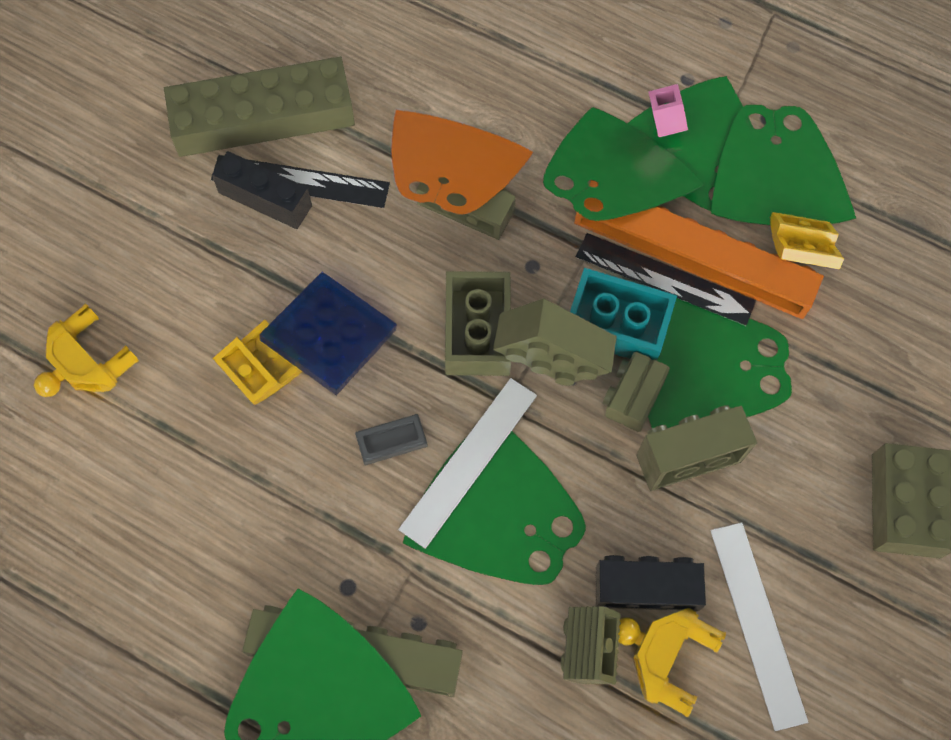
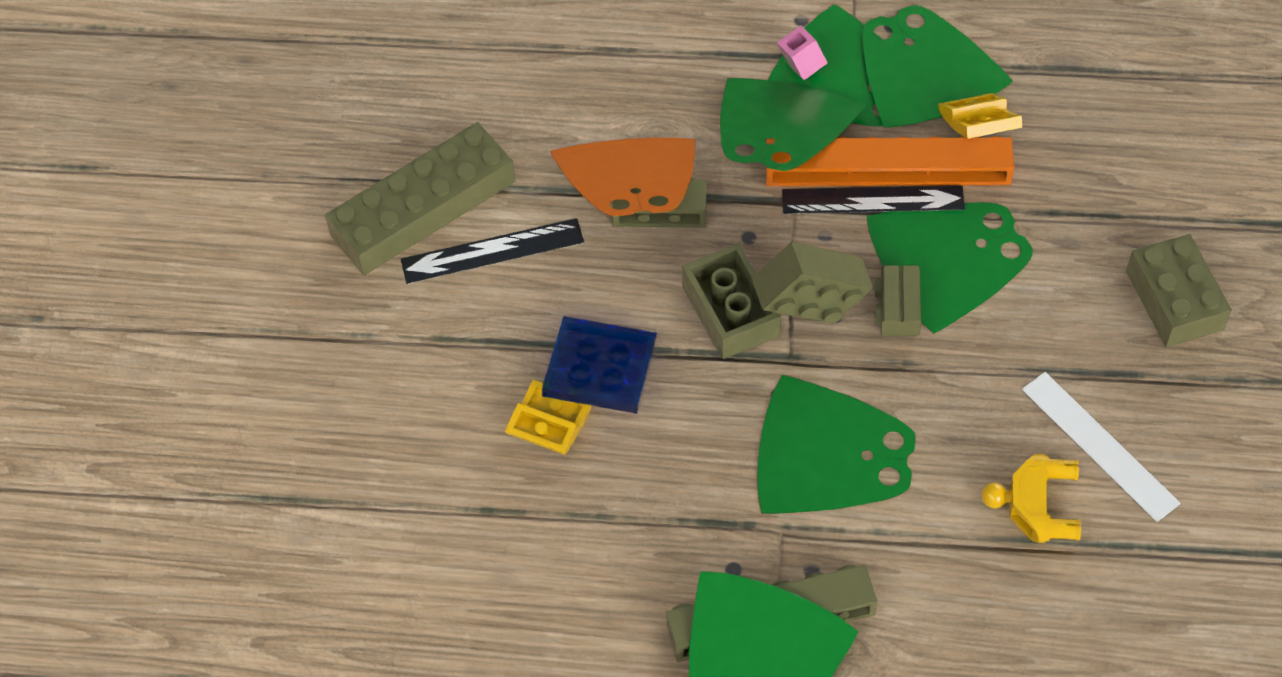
camera: 20 degrees left, 10 degrees down
yellow connector [34,303,139,397] -> none
black brick [212,151,312,229] -> none
dark grey tile [355,414,428,466] -> none
white sticker [398,378,537,549] -> none
olive brick [560,606,621,685] -> none
teal brick [570,268,677,361] -> none
black brick [596,555,706,611] -> none
olive brick [636,405,758,491] -> none

